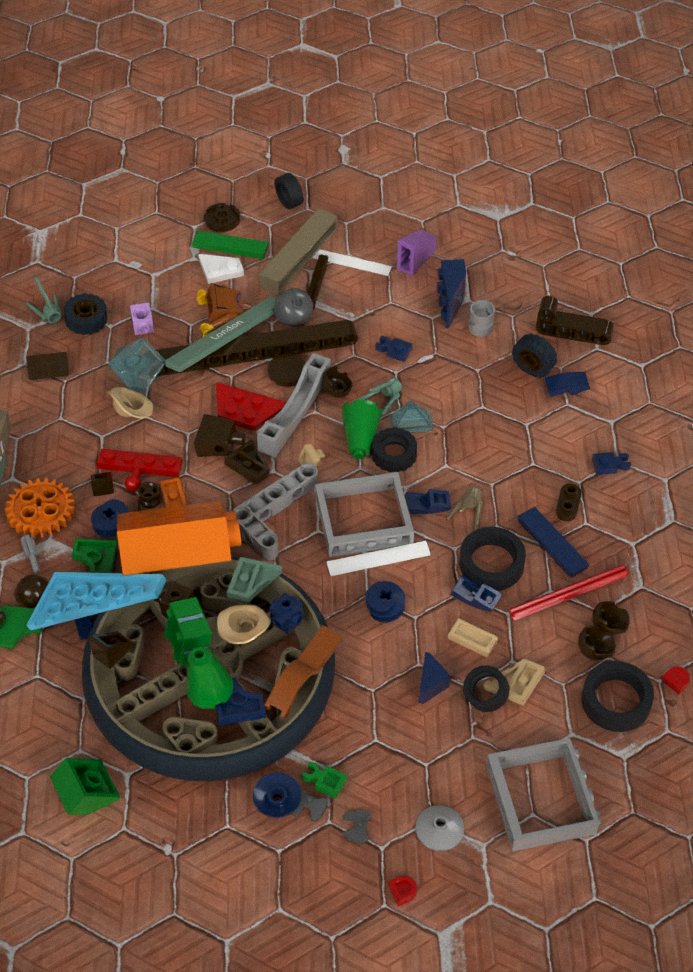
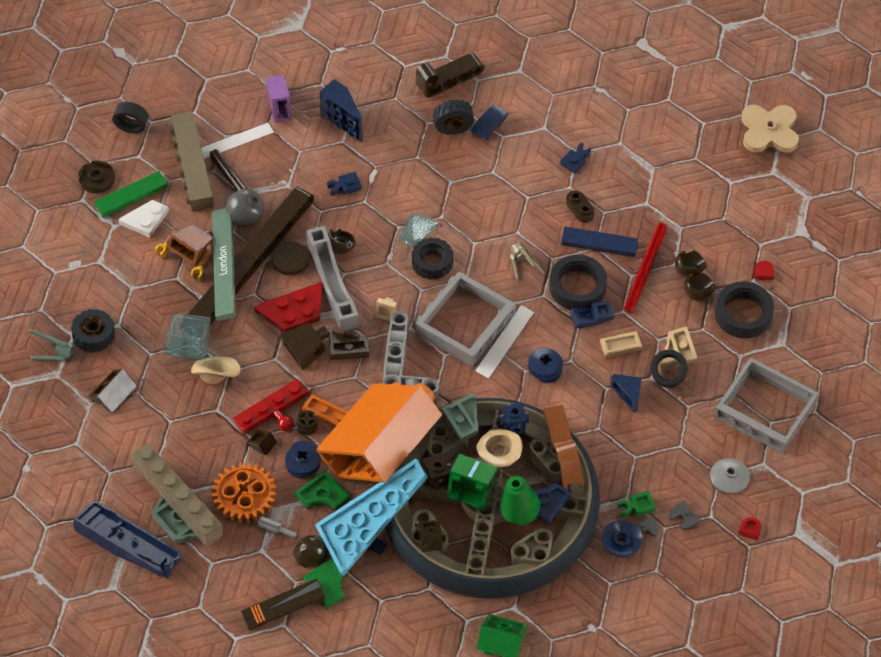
camera: 45 degrees left, 5 degrees up
lavender brick [130,303,154,335] -> none
green cone [341,399,382,459] -> none
sand green plant [352,377,402,416] -> none
dark blue slope [405,489,451,514] -> none
light grey wheel [468,300,495,337] -> none

